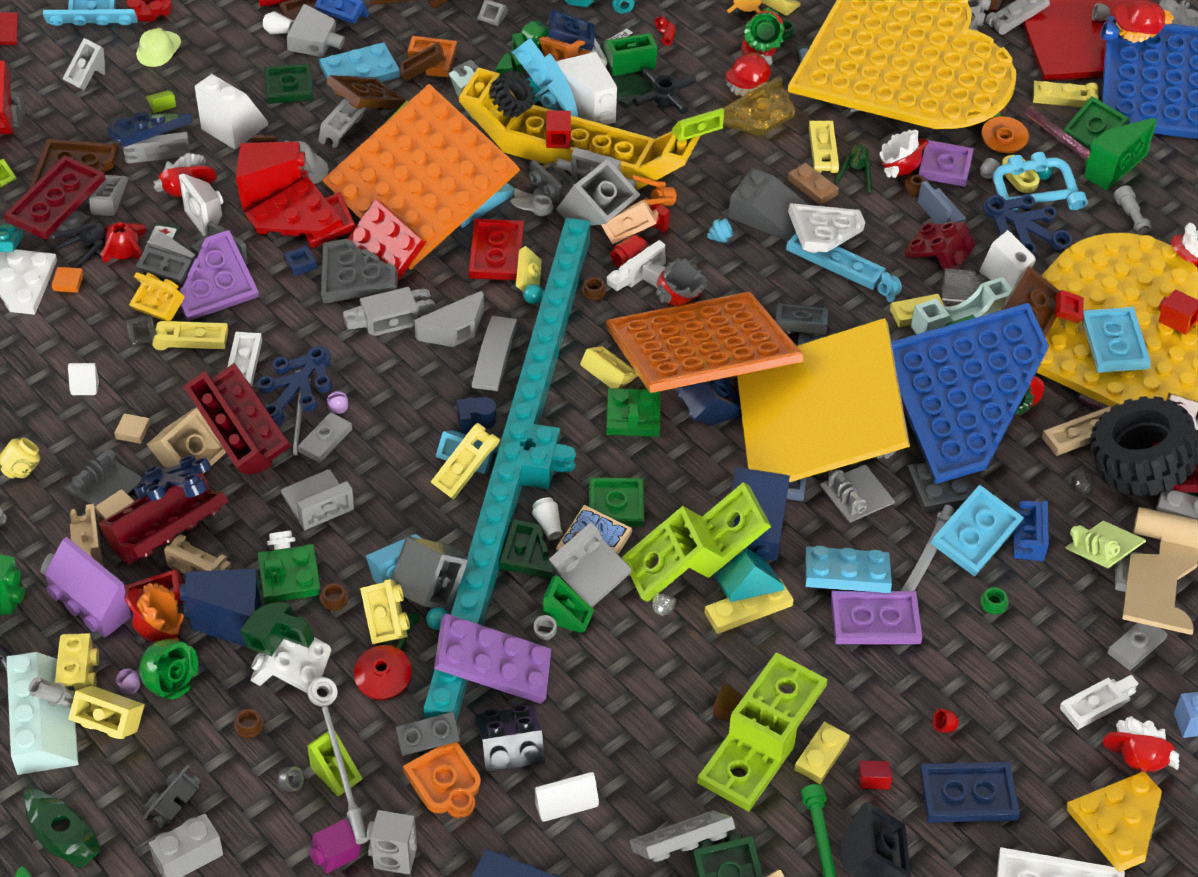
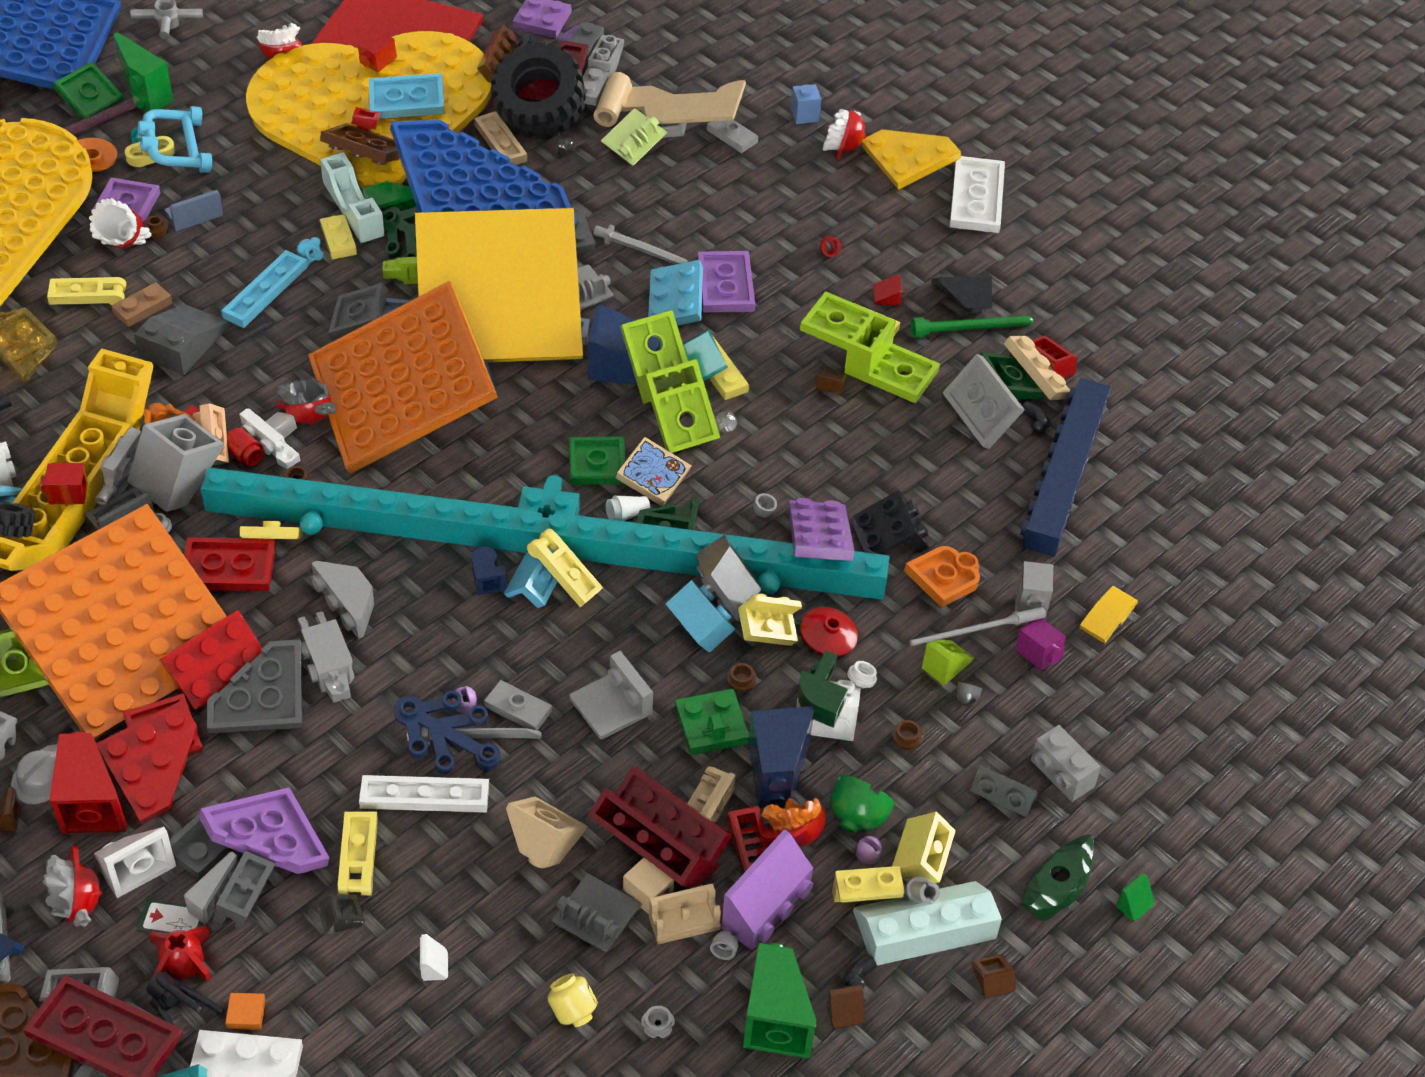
camera: 95 degrees left, 0 degrees up
tan tile [114,413,150,444] -> none
yellow bracket [129,272,185,321] -> none
dark blue plant [134,455,211,501] -> none
dark red brick [183,363,291,475] -> none
white plate [267,531,296,550] -> none
dark blue plate [283,246,317,276] -> none
dark grey hinge [396,712,461,756] -> none
light grey slope [472,316,517,391] -> none
white slope [535,772,599,822] -> none
green slope [543,575,594,633] -> none
light grey bracket [549,522,632,607] -> none
light yellow slope [580,346,638,389] -> none
green hinge [606,388,660,437] -> none
lime slope [672,108,724,142] -> none
medium azure plate [707,218,733,243] -> none
white plate [788,203,865,253] -> none
dark green plant [834,144,872,194] -> none
dark red bracket [904,222,975,276] -> none
dark blue plate [919,762,1020,823] -> none
medium azure plate [930,485,1024,577] -> none
clear brick [941,268,980,305] -> none
white torso [979,230,1036,289] -> none
light grey hinge [980,158,1001,180] -> none
green plate [980,587,1009,614] -> none
dark blue plant [983,194,1072,255] -> none
blue hinge [1013,501,1049,561] -> none
light yellow plate [1033,81,1099,107] -> none
white hinge [1060,675,1139,730] -> none
light grey piece [1114,186,1151,235] -> none

